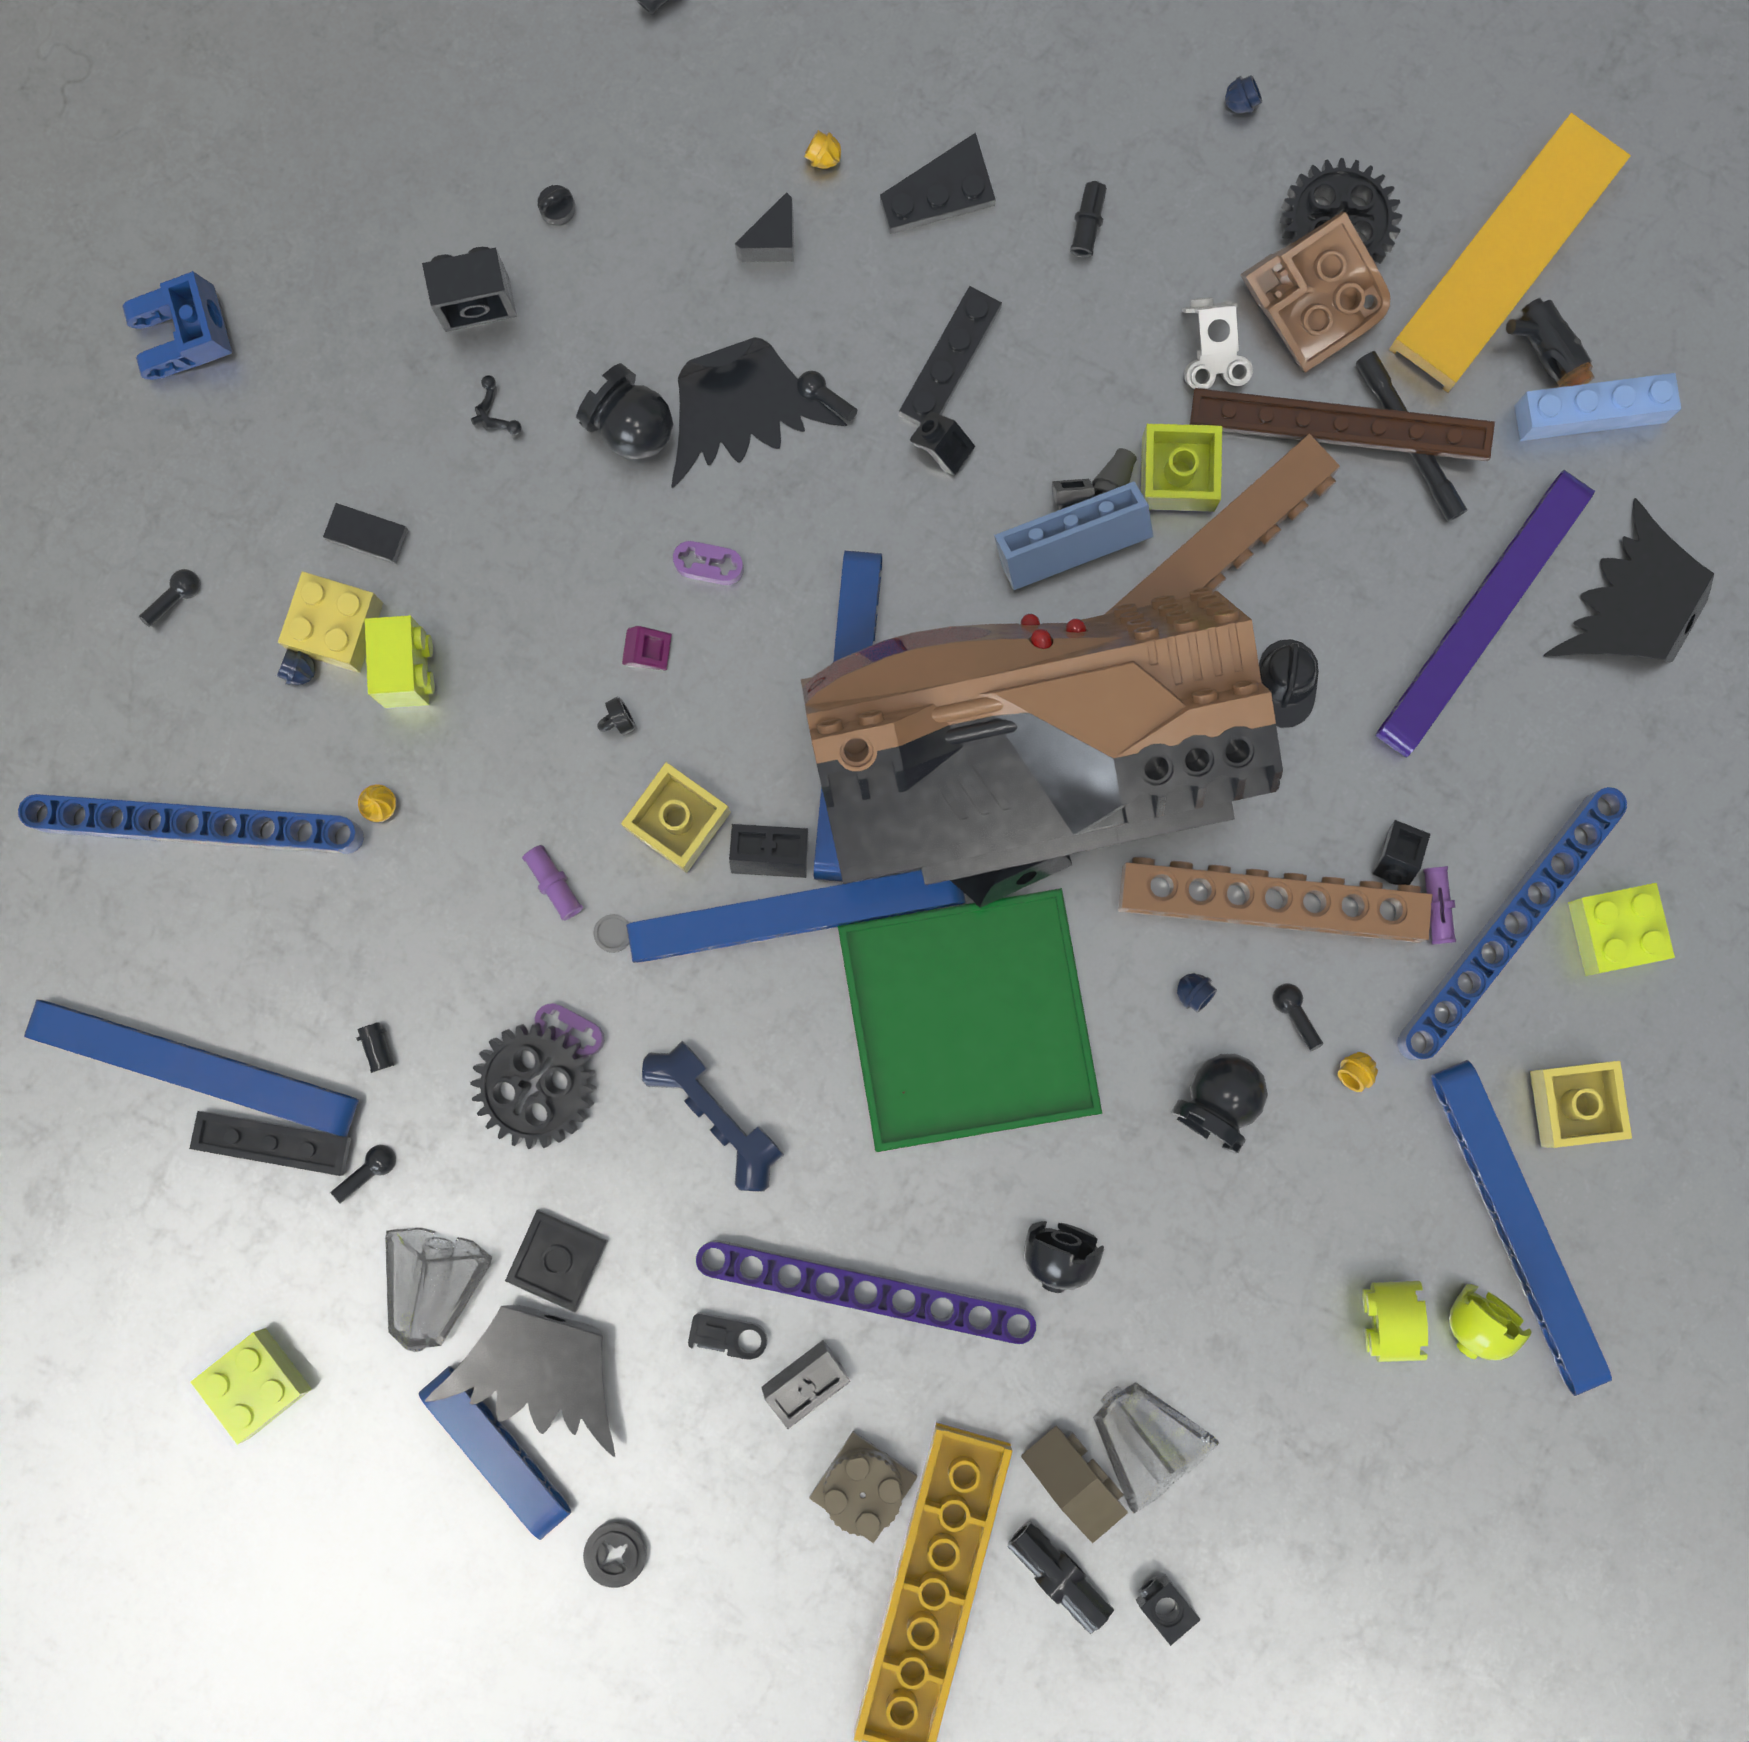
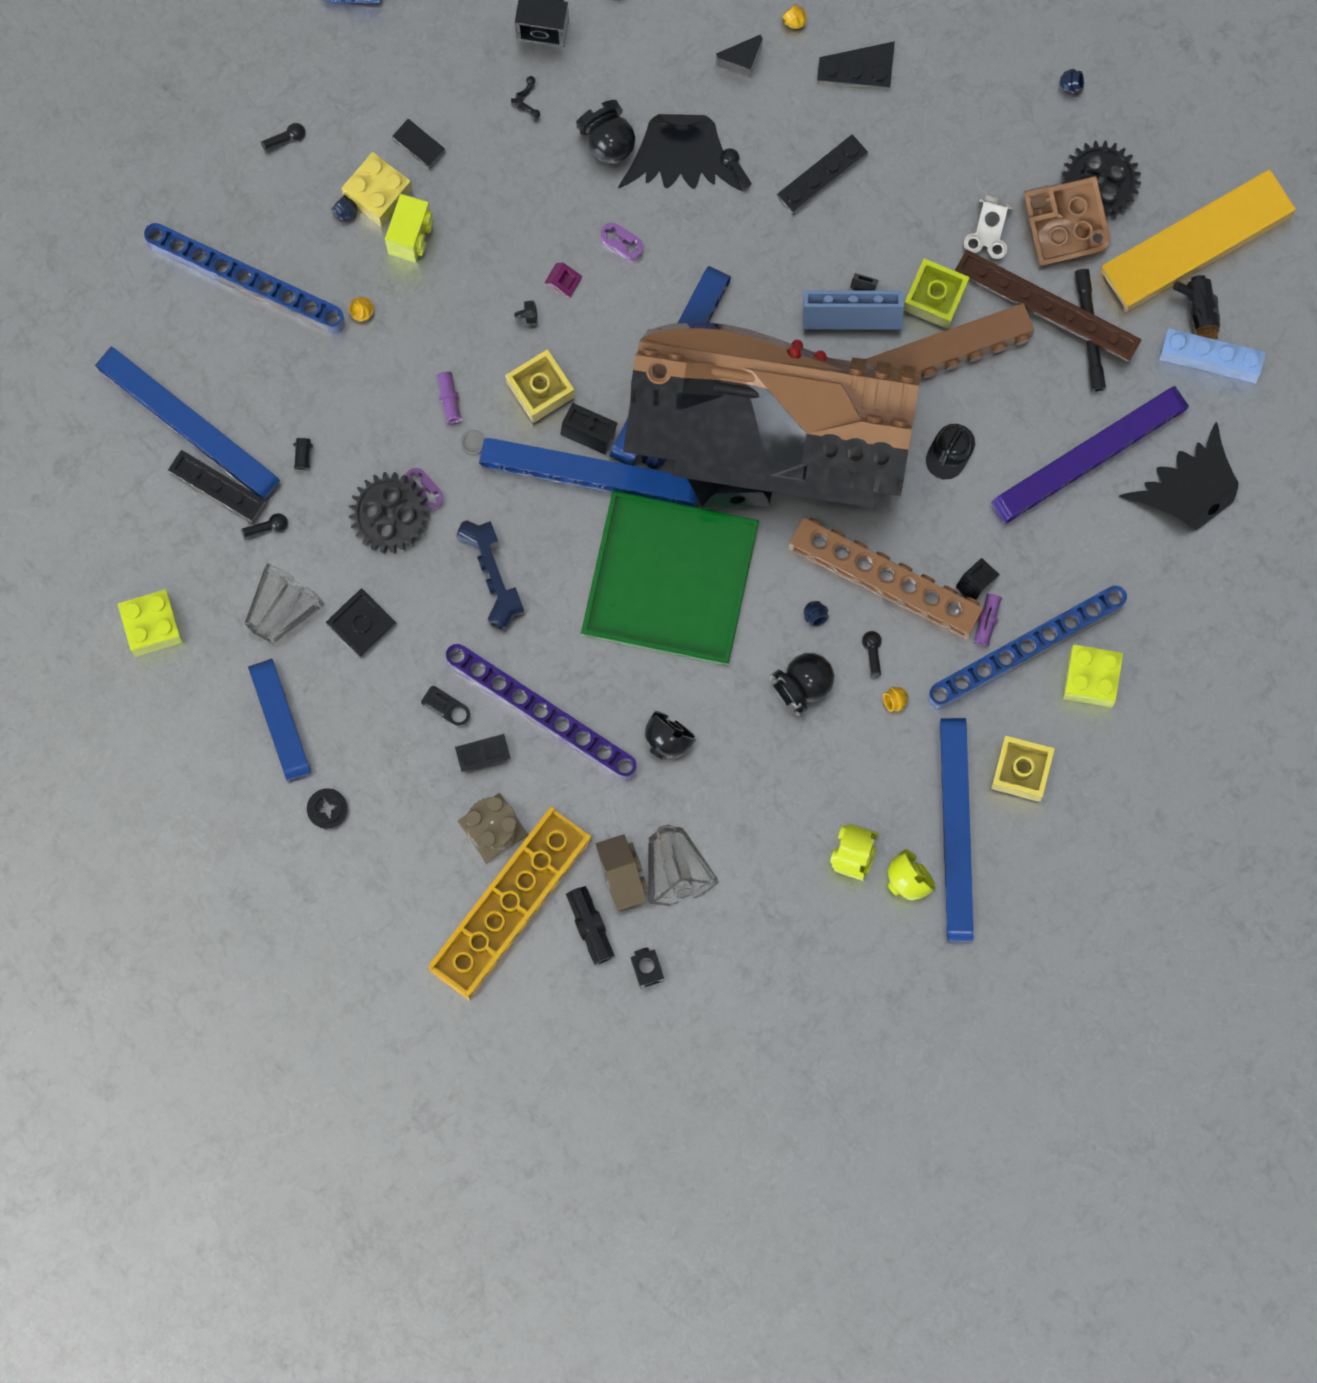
camera: 20 degrees right, 5 degrees down
piece [425,1305,615,1457] -> none
black bracket [910,412,975,476] -> none
black axle [1070,181,1107,257] -> none
dark grey cone [1092,448,1137,497] -> none

